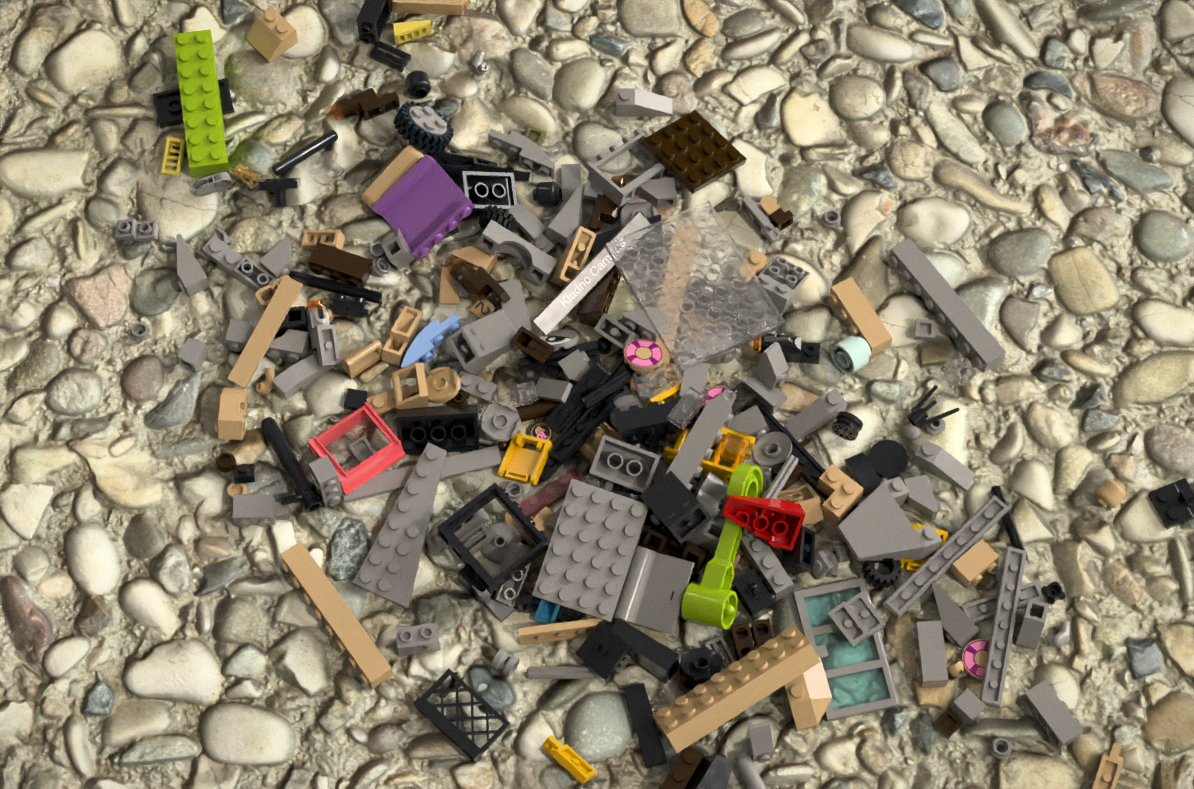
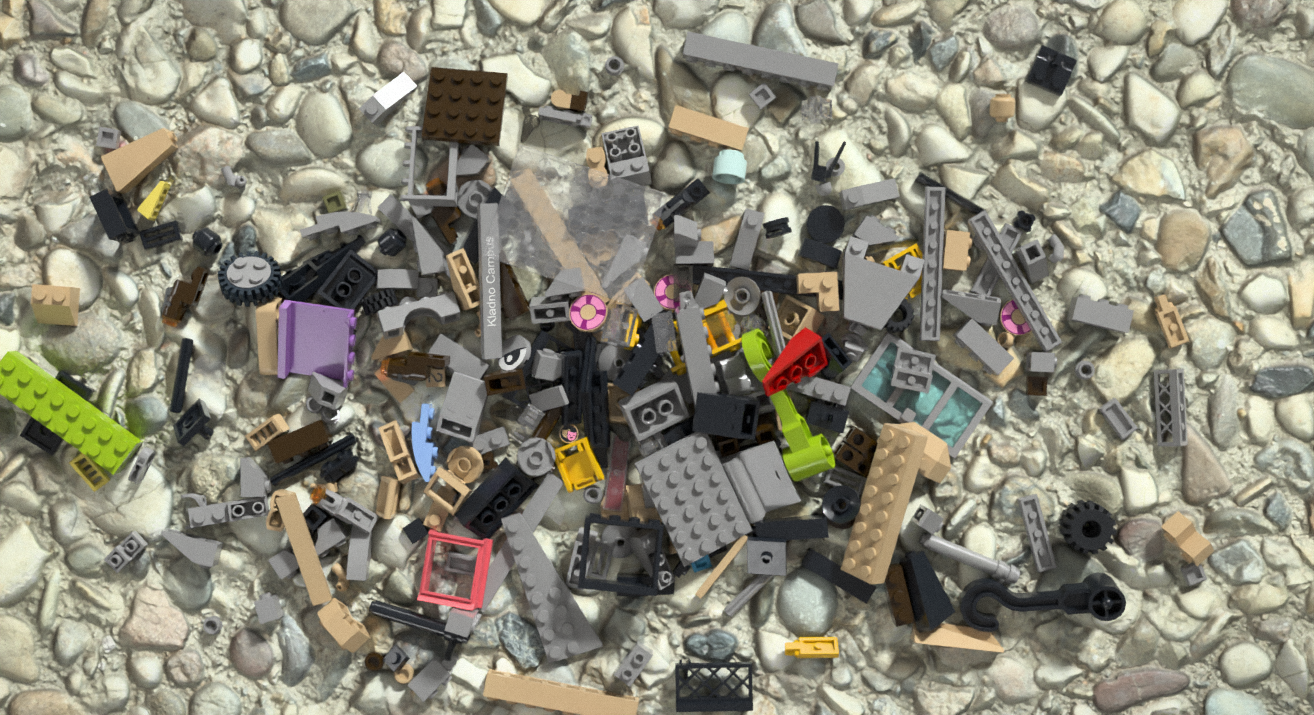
camera: 45 degrees left, 25 degrees up
pearl gold piece [233,164,260,190] -> none
light grey wheel [491,649,520,677] -> none

